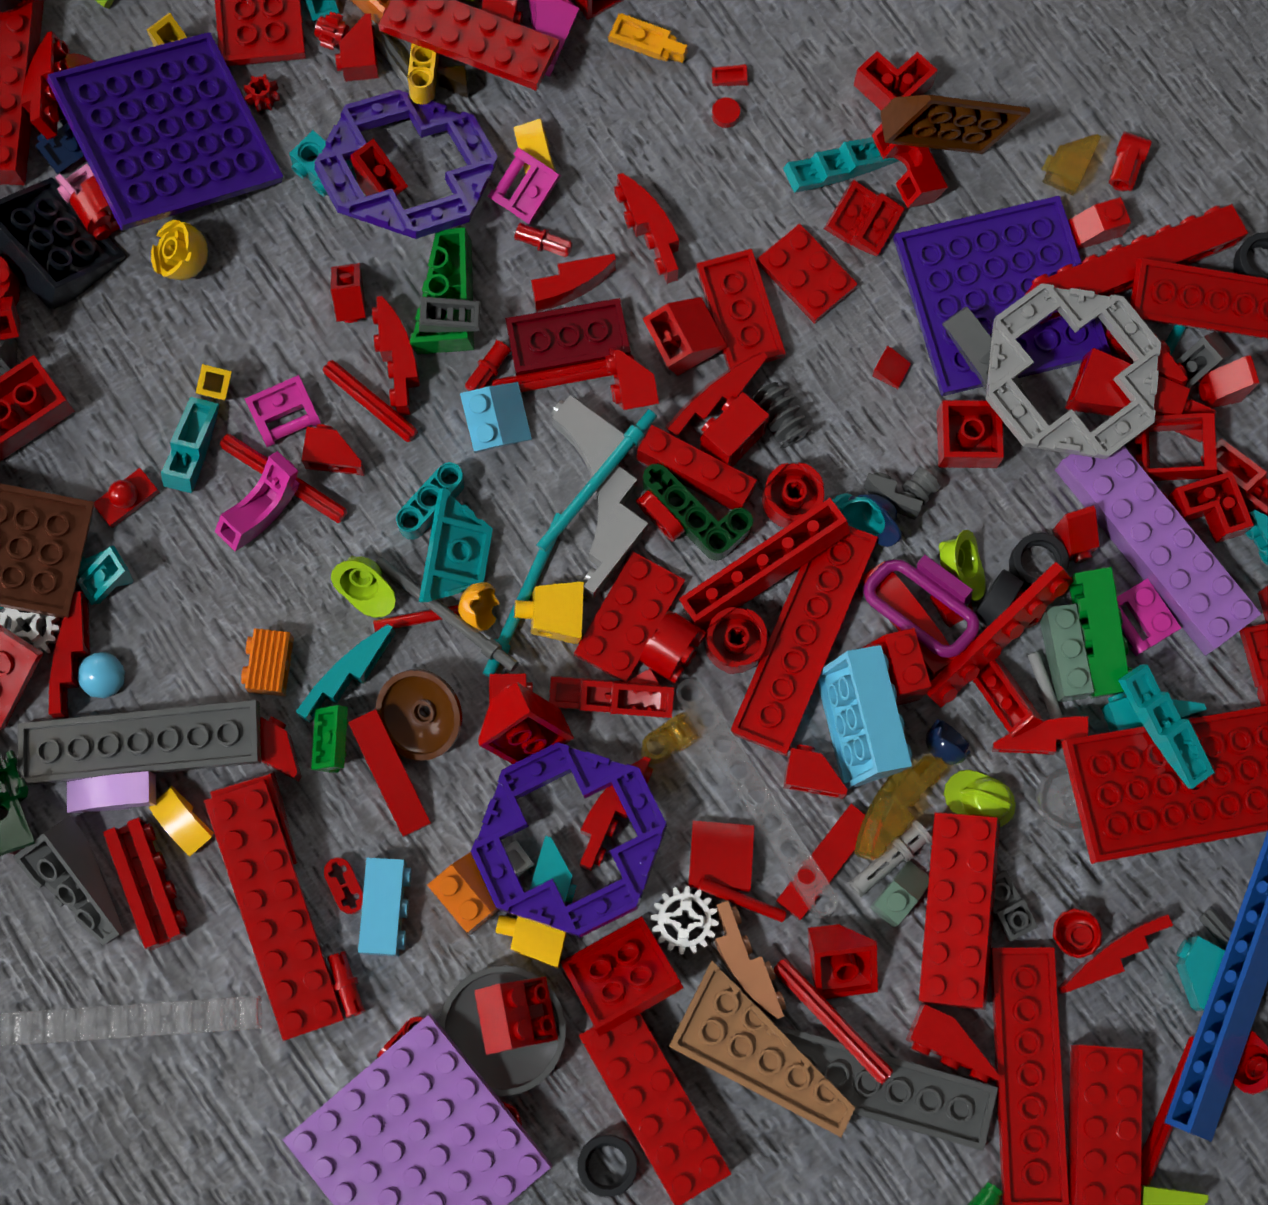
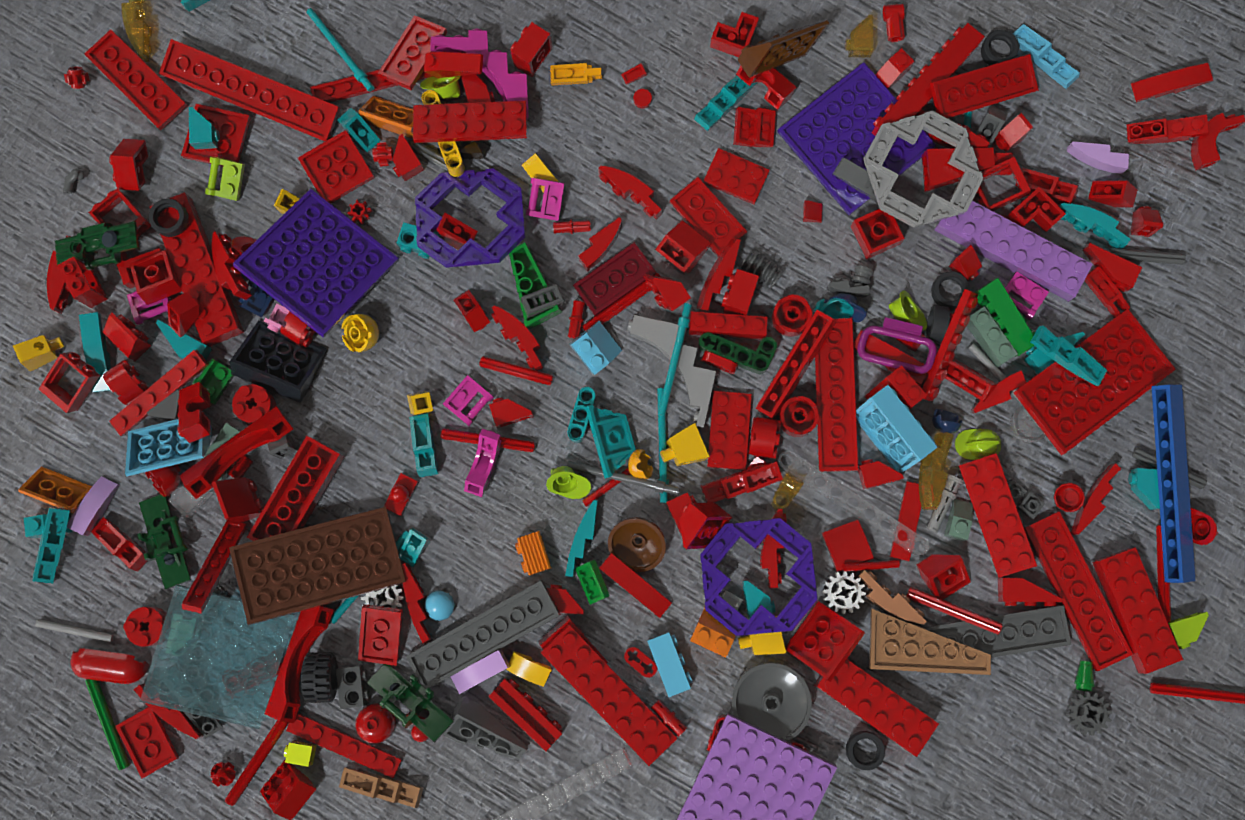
camera: 15 degrees left, 5 degrees up
red slope [474,976,558,1055] -> none

